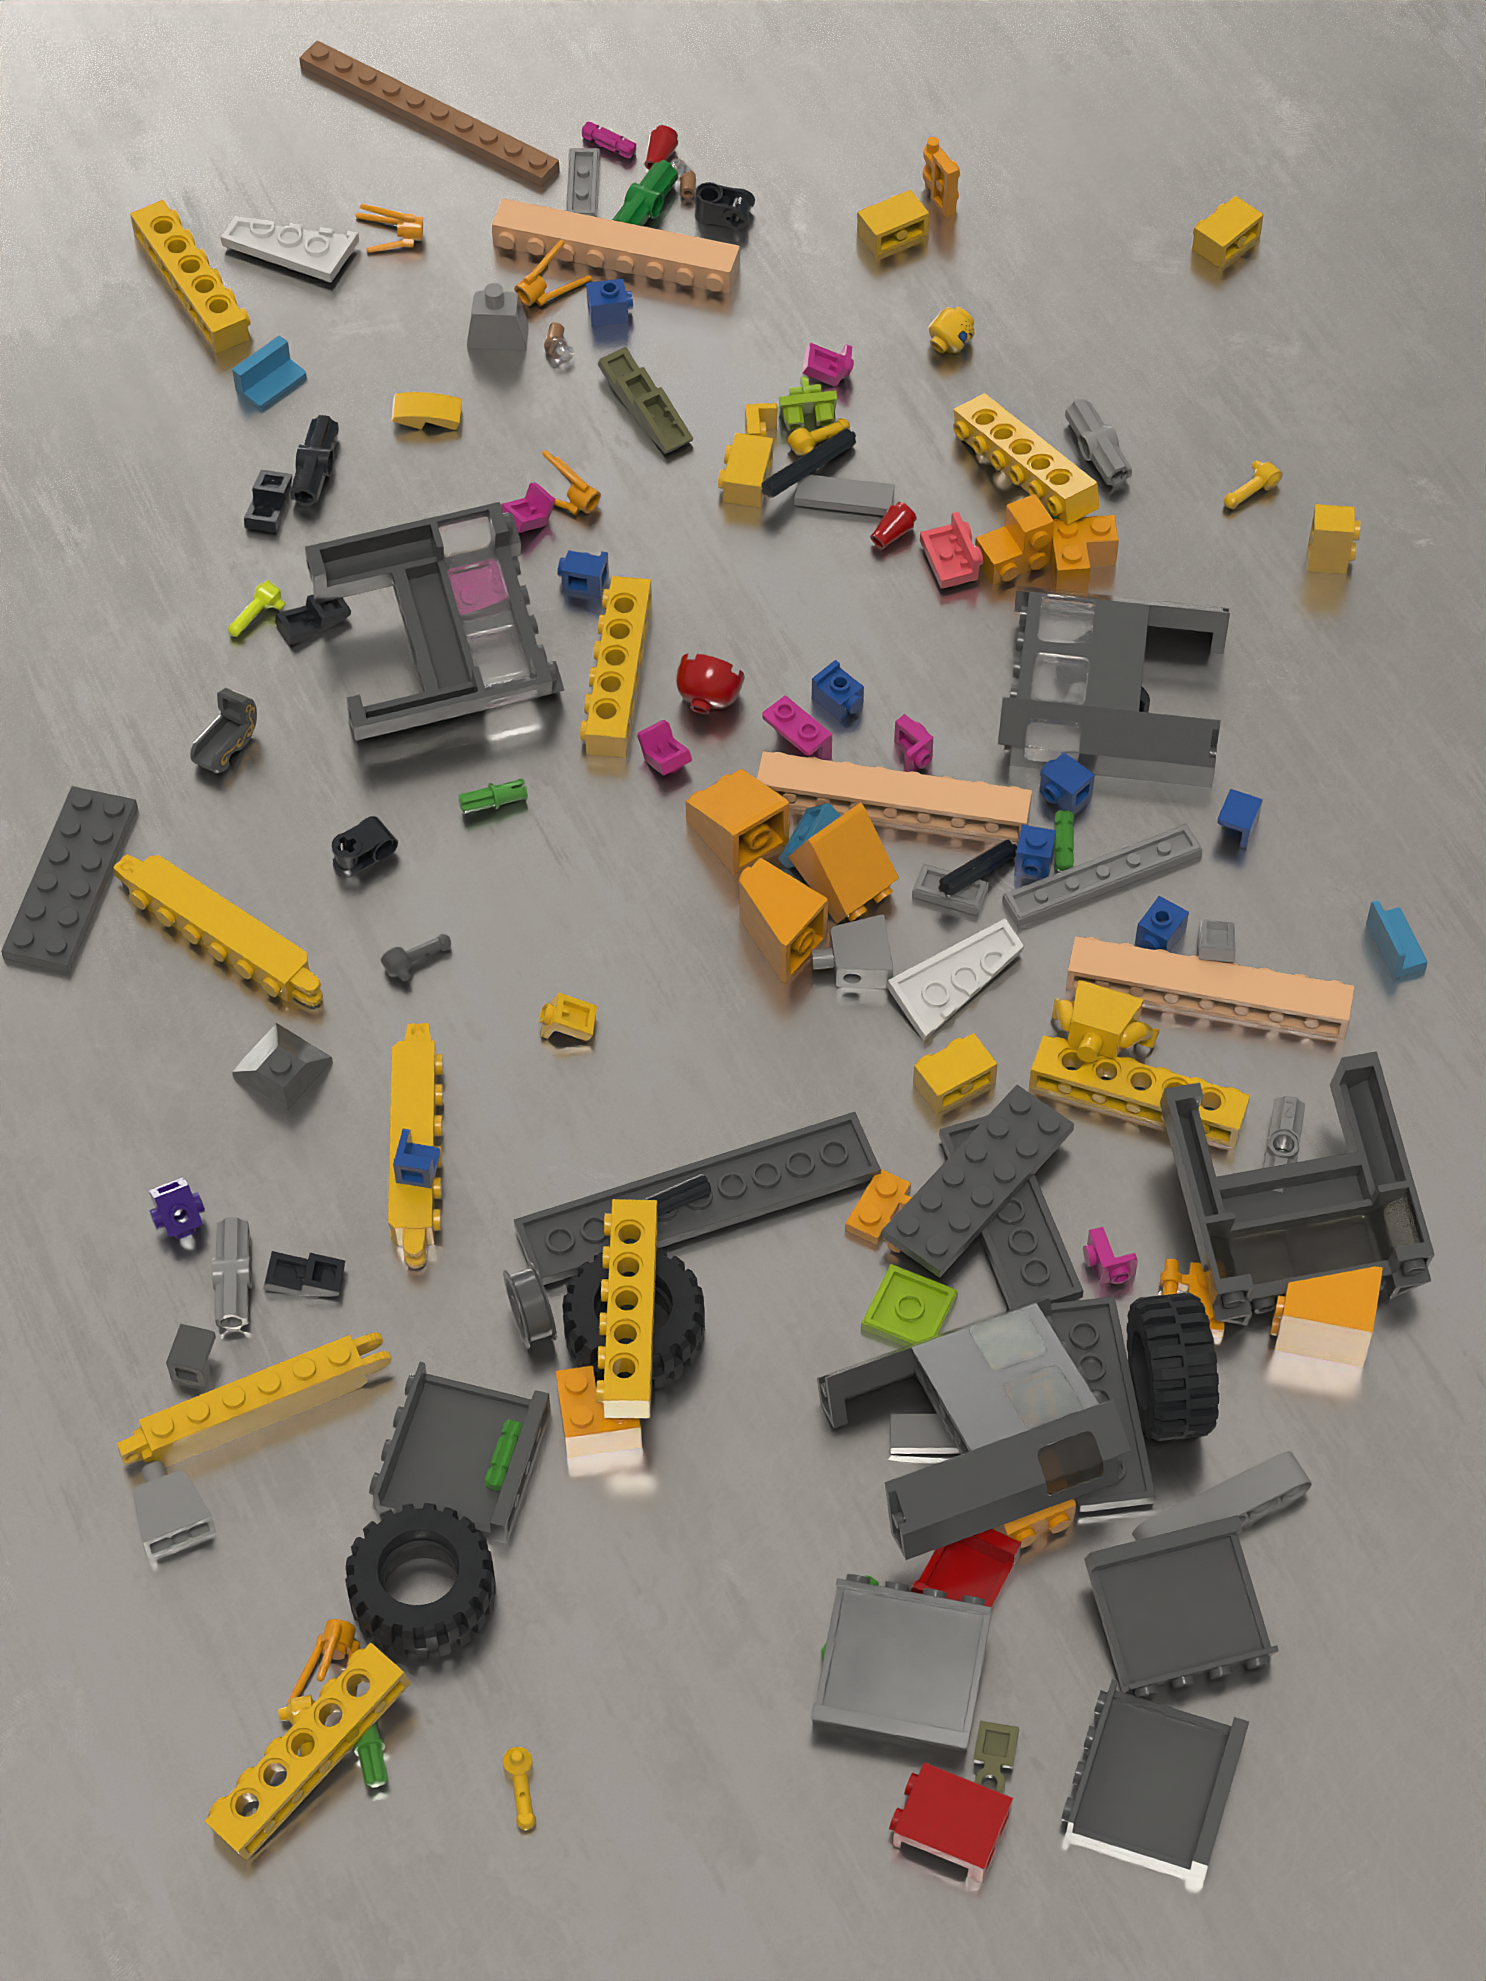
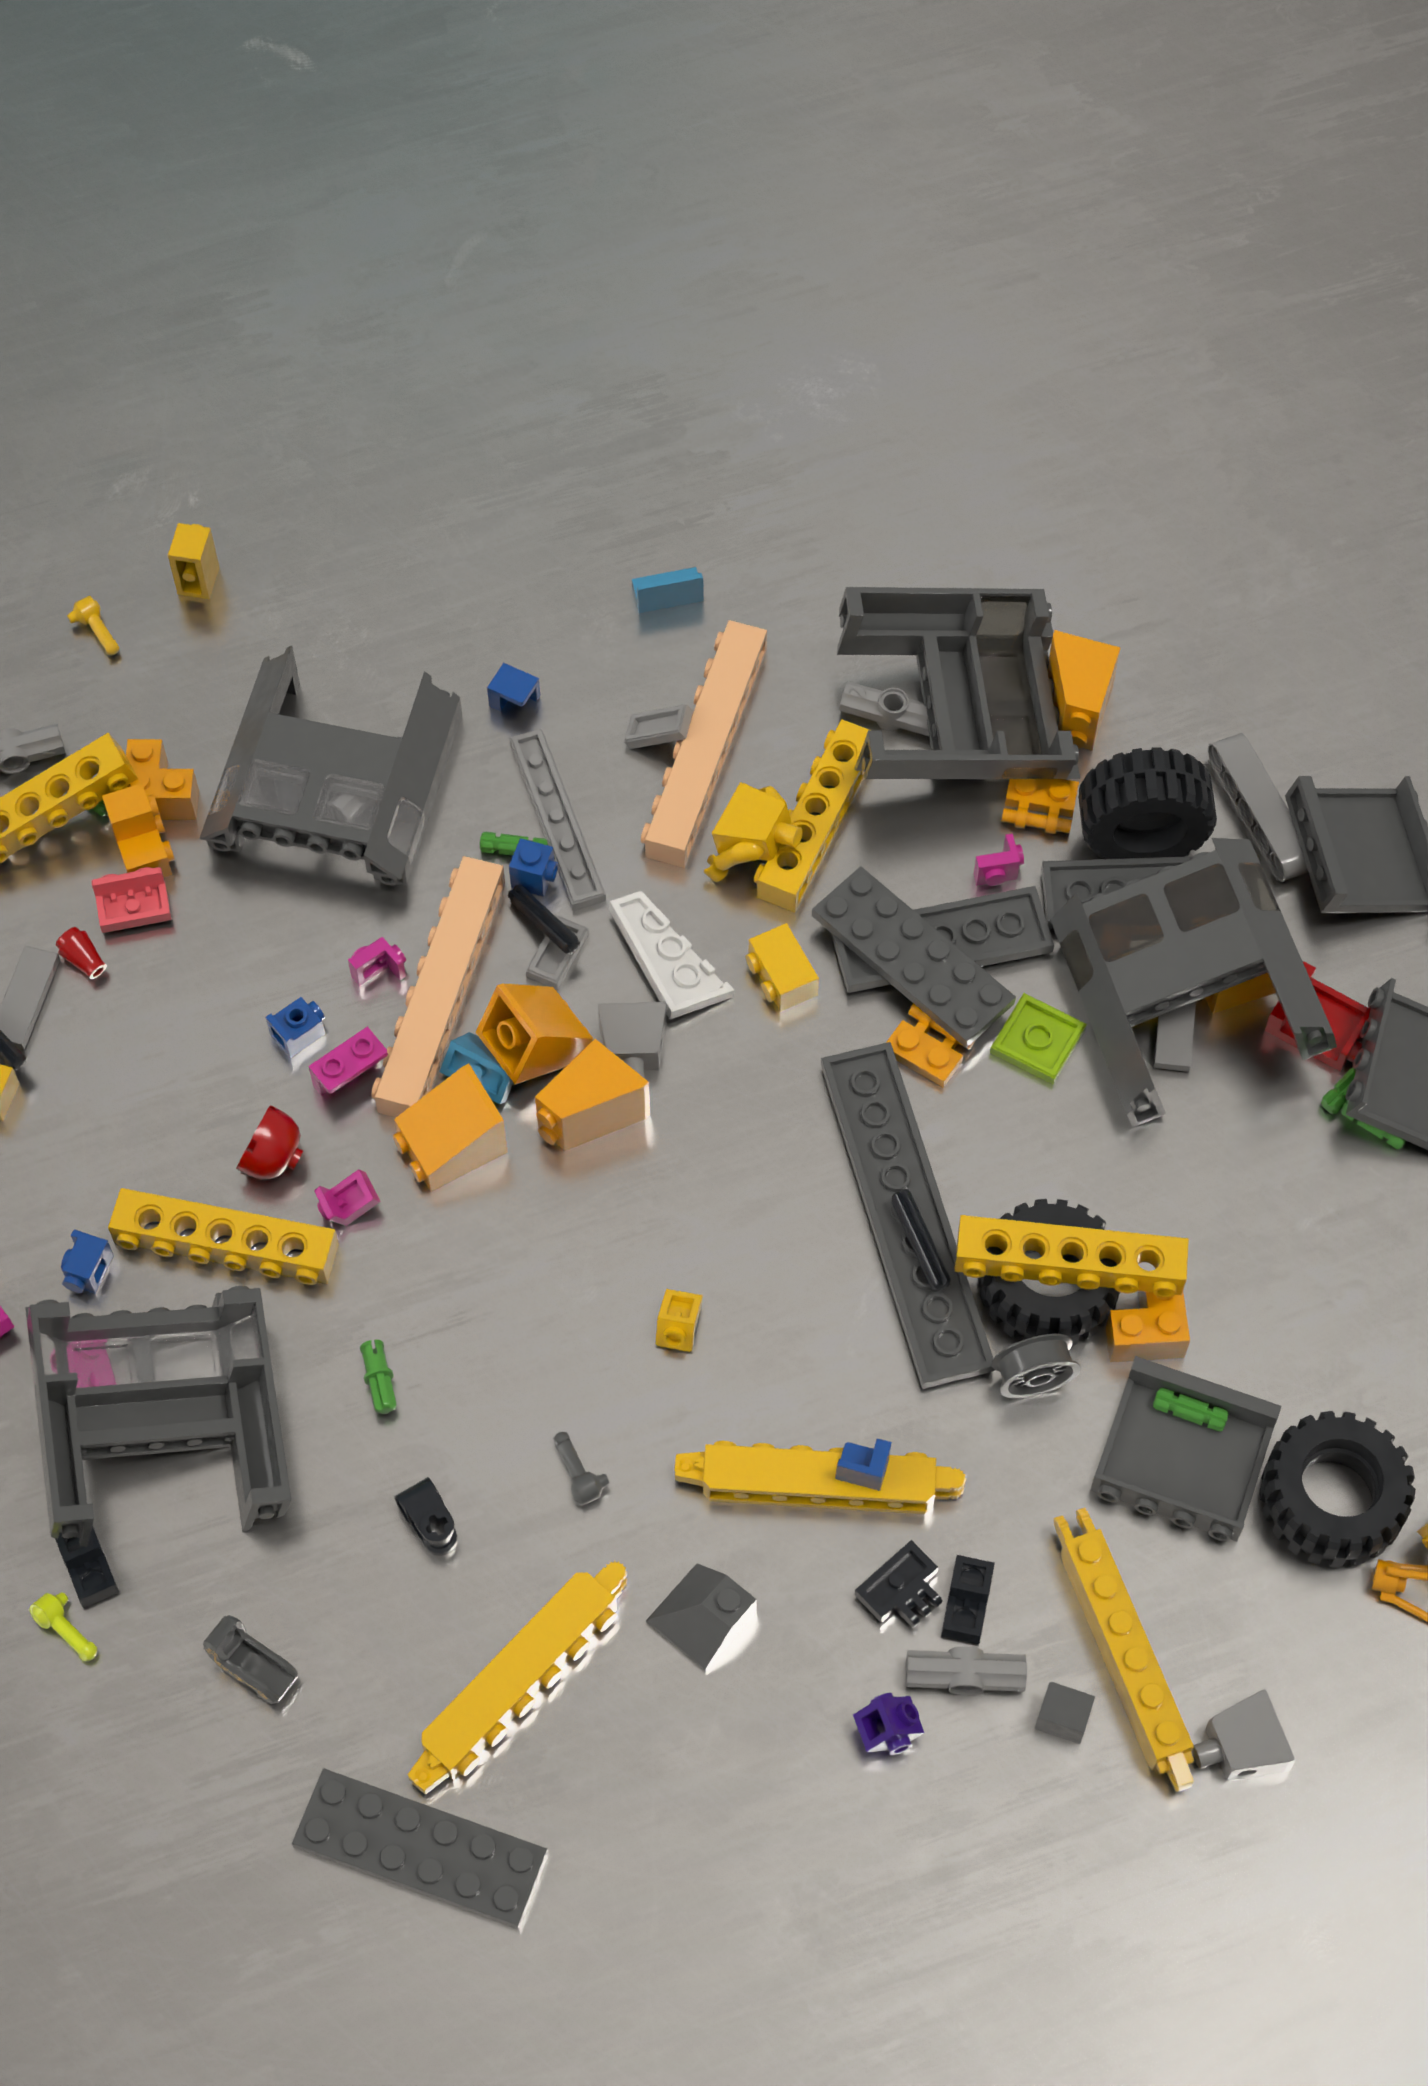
camera: 85 degrees left, 5 degrees up
blue brick [1040,752,1095,813] -> none
blue brick [1135,896,1189,952] -> none
none -> black hinge [854,1540,943,1628]

